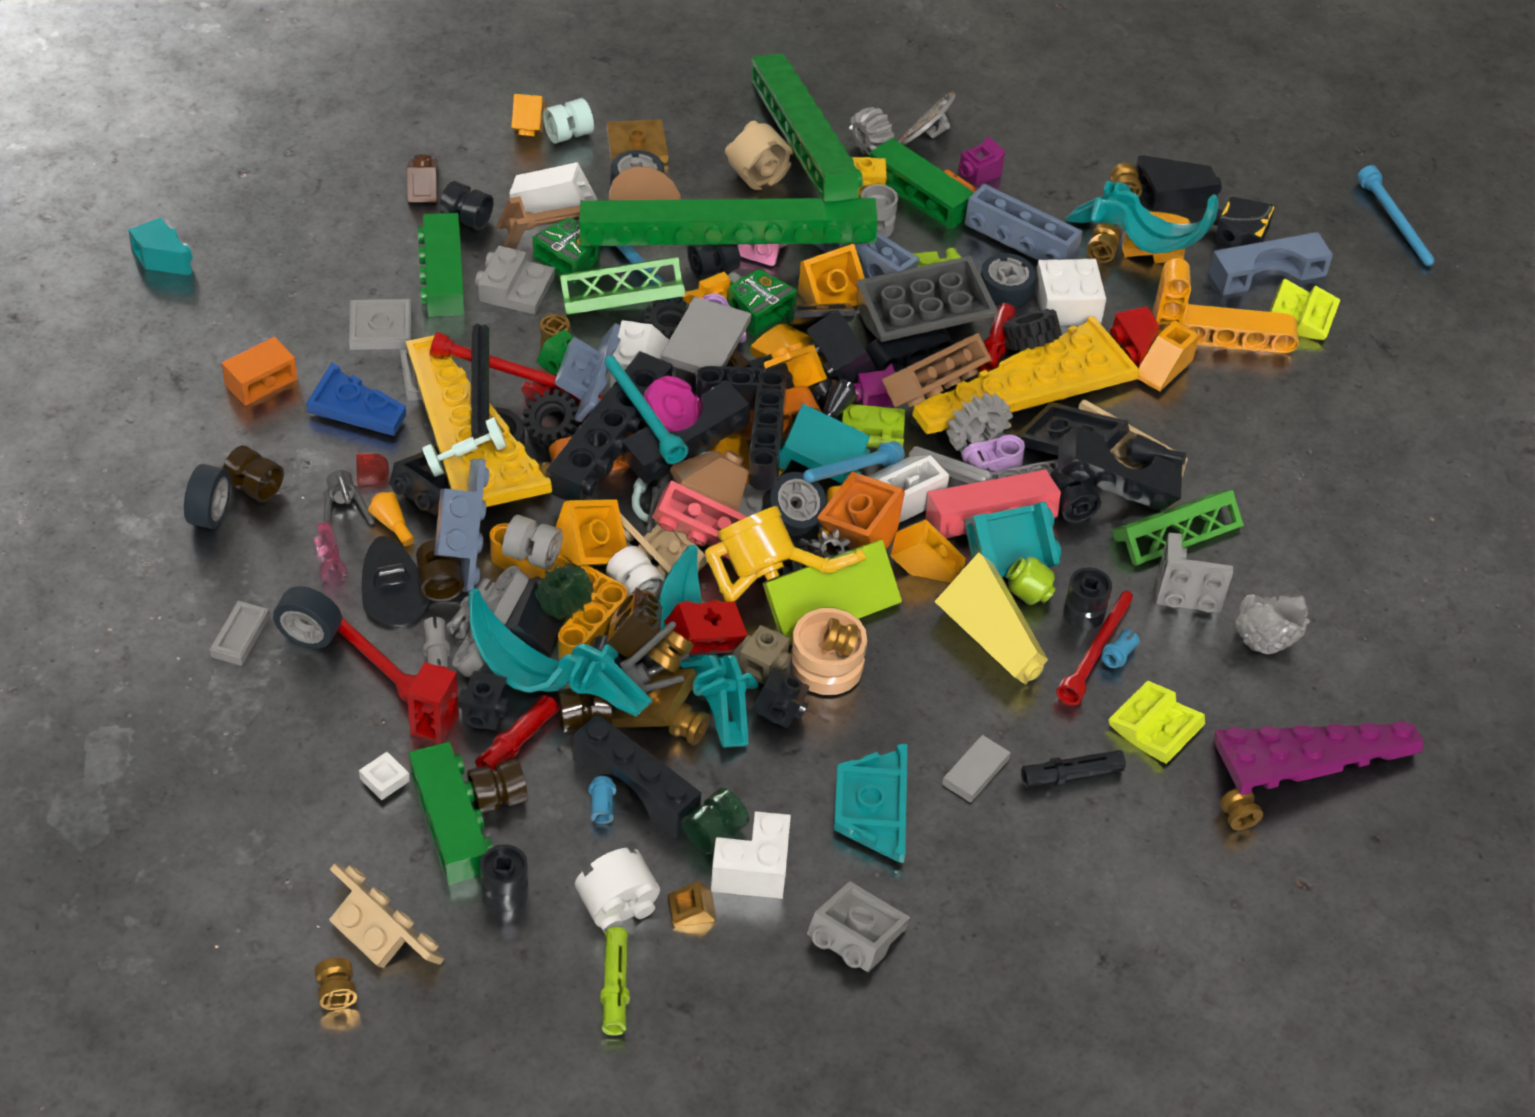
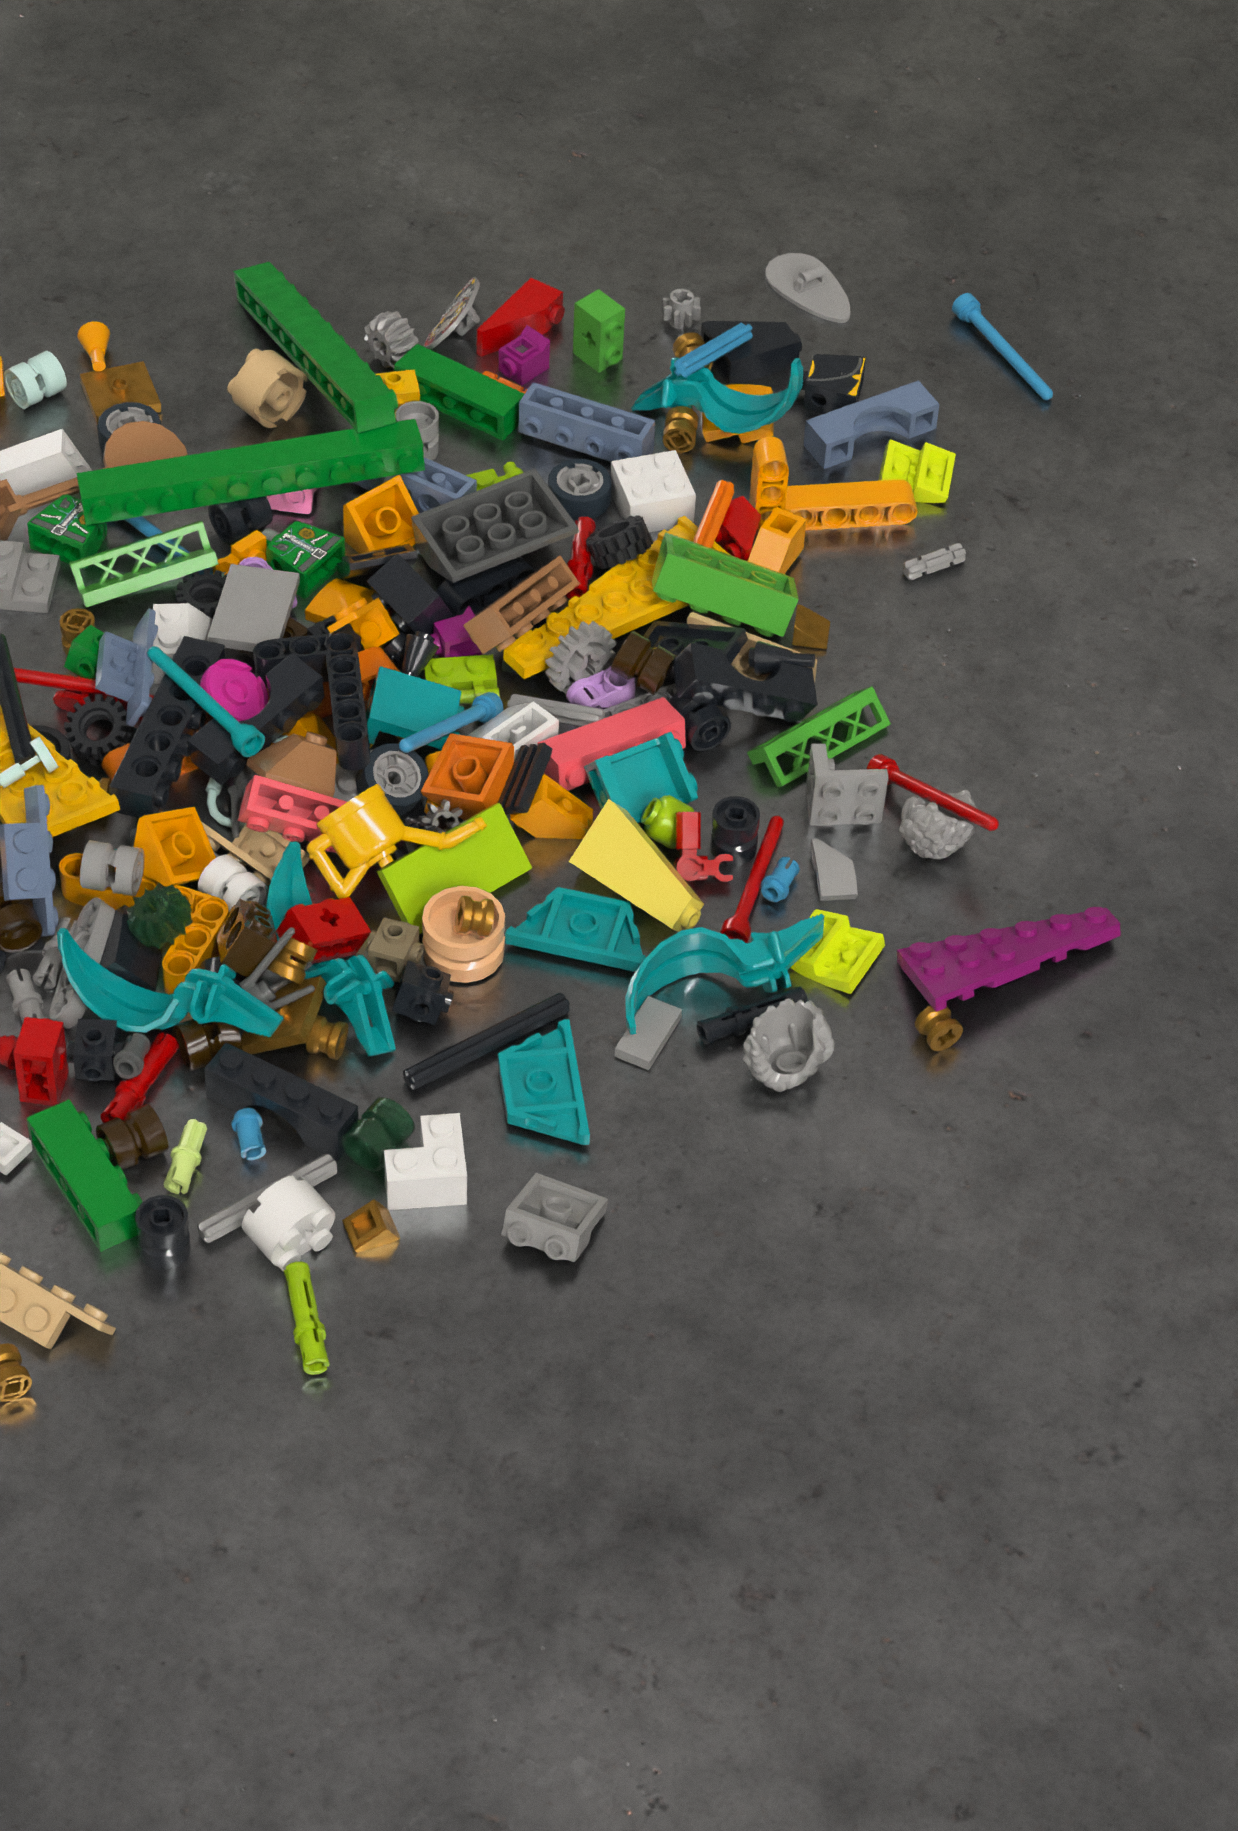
camera: 10 degrees left, 0 degrees up
none -> light orange cone [77,321,110,372]
none -> dark grey pin [113,1033,150,1079]
none -> yellowish green axle [163,1119,207,1194]
none -> light grey axle [197,1154,337,1243]
none -> black axle [403,993,570,1090]
none -> red slope [477,278,565,357]
none -> black tile [498,743,553,814]
none -> teal wing [505,887,646,972]
none -> bright green brick [573,289,625,372]
none -> dark brown wheel [610,631,677,695]
none -> teal piece [625,914,824,1035]
none -> bright green slope [652,532,799,637]
none -> light grey gear [662,289,701,329]
none -> bar [673,812,733,882]
none -> dark azure axle [674,323,753,378]
none -> orange axle [693,480,734,549]
none -> light grey hair [743,999,835,1092]
none -> light grey shield [765,253,850,323]
none -> pearl gold slope [792,604,830,649]
none -> light grey slope [810,839,858,901]
none -> red piece [867,754,999,831]
none -> light grey axle [902,543,966,580]

